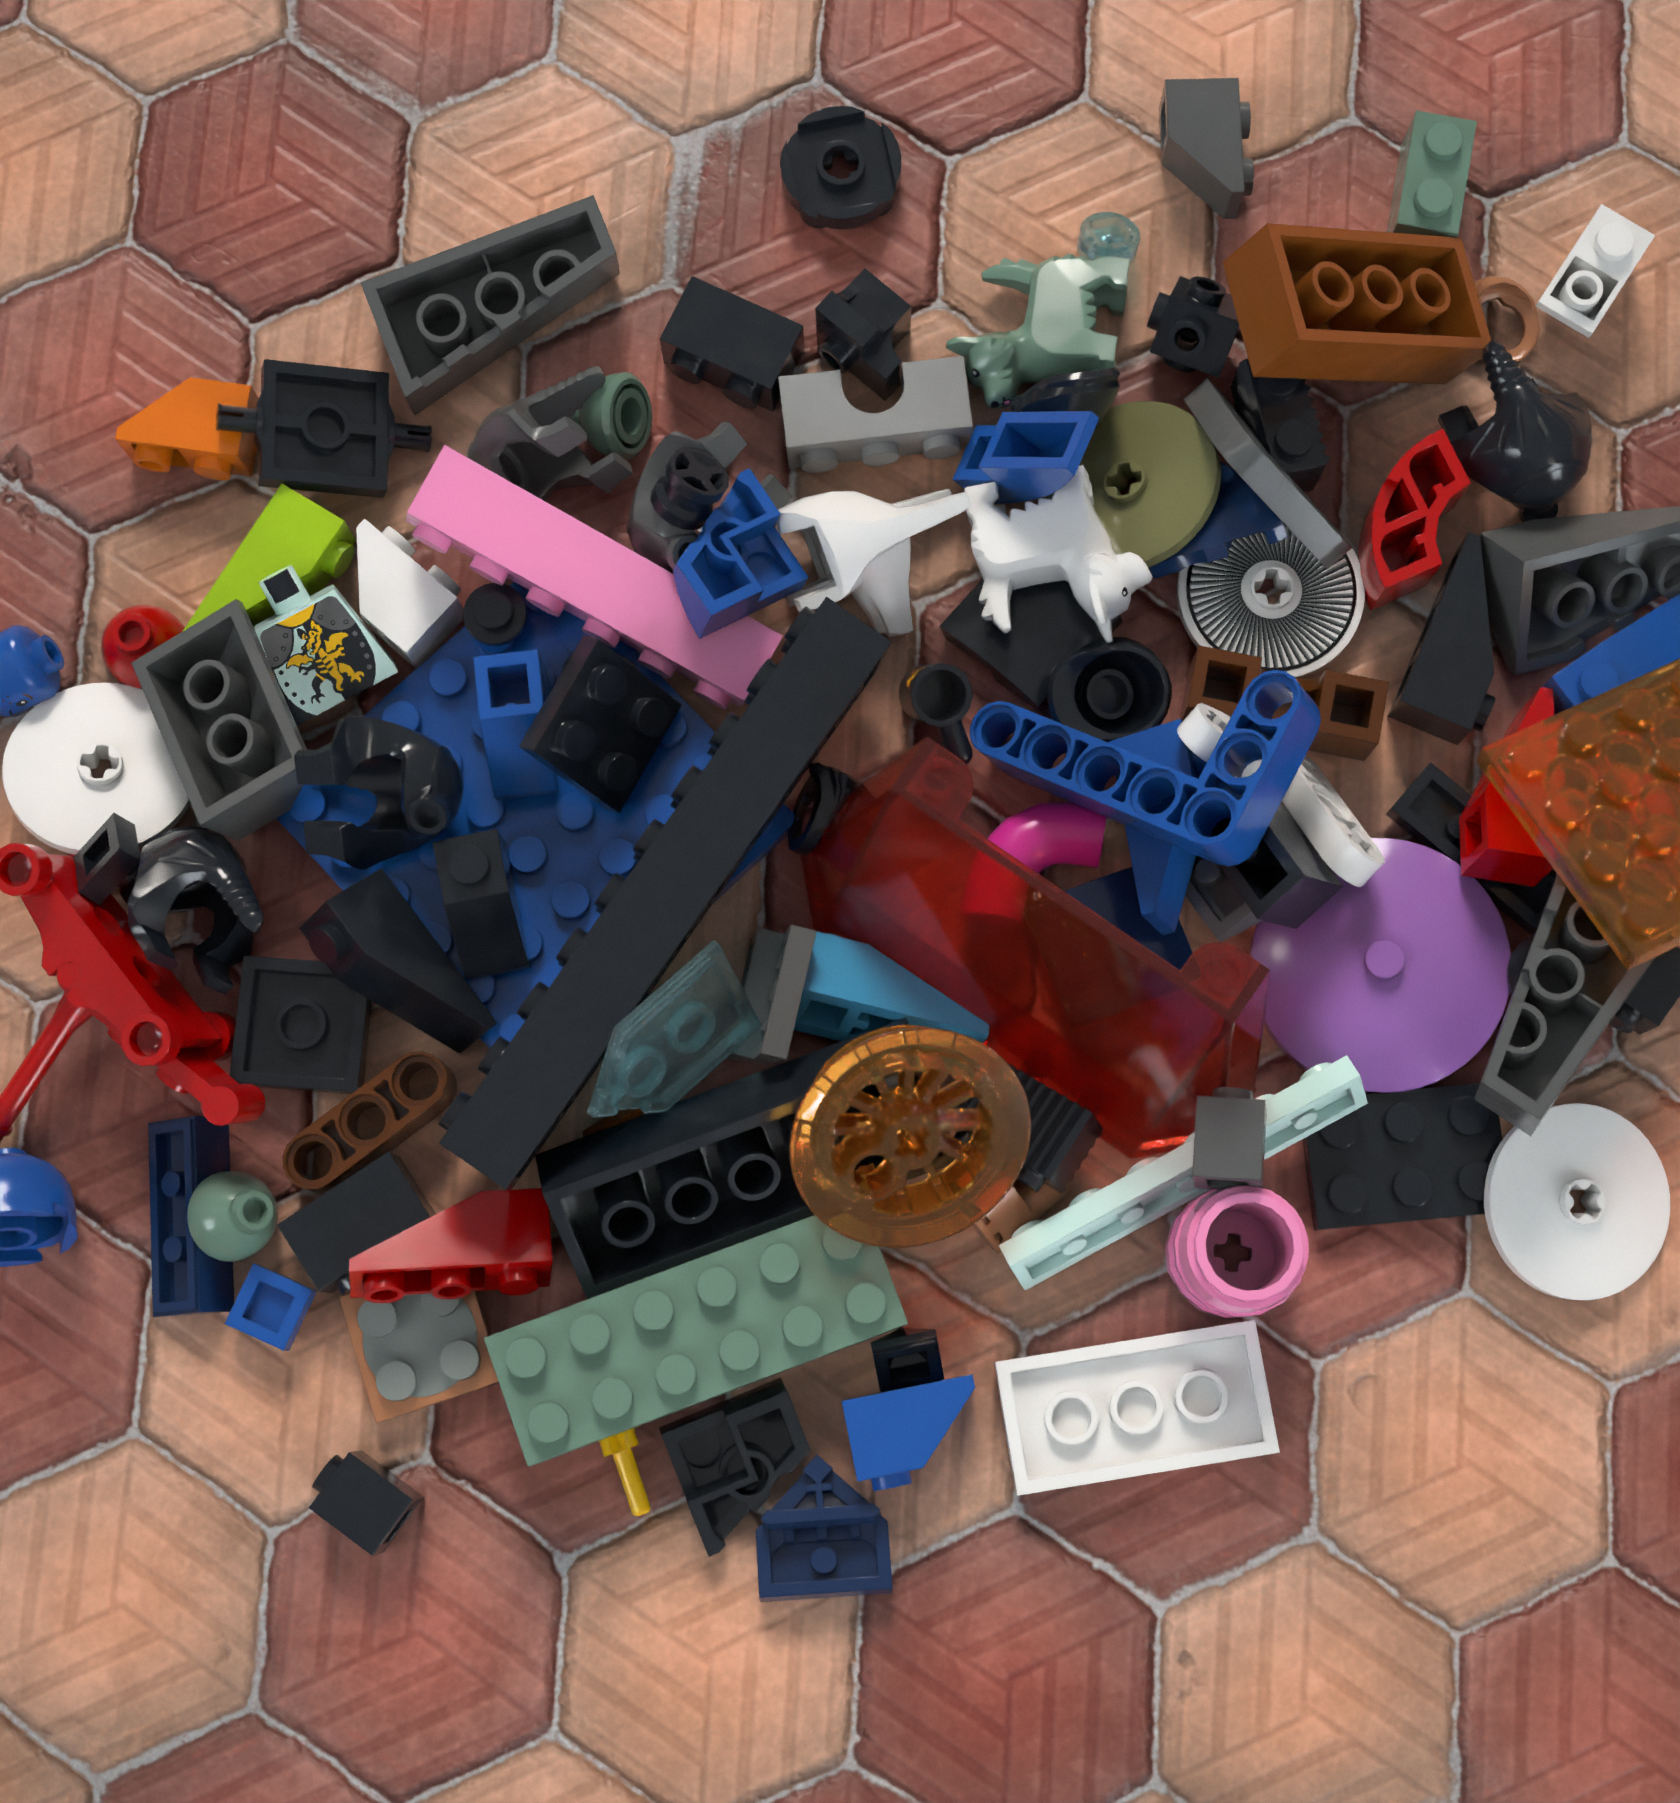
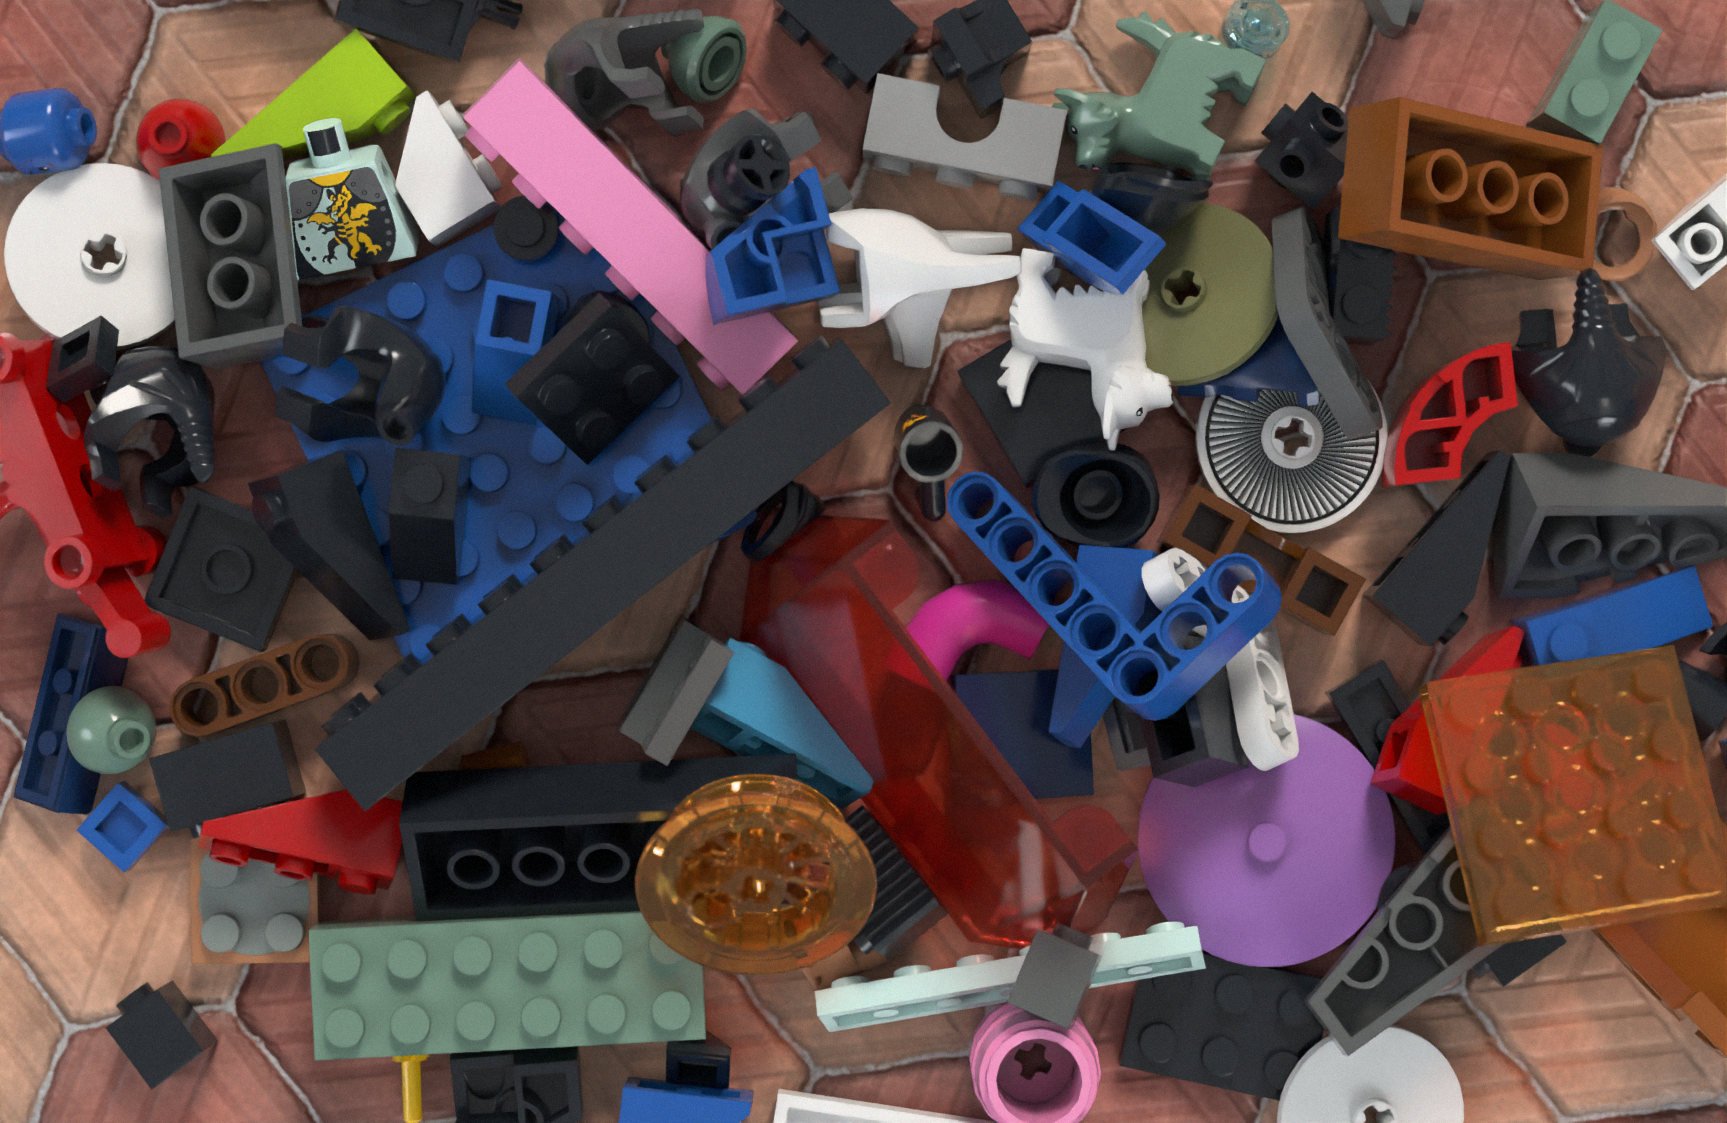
camera: 15 degrees right, 10 degrees up
clear light blue tile [587,940,762,1117] -> none

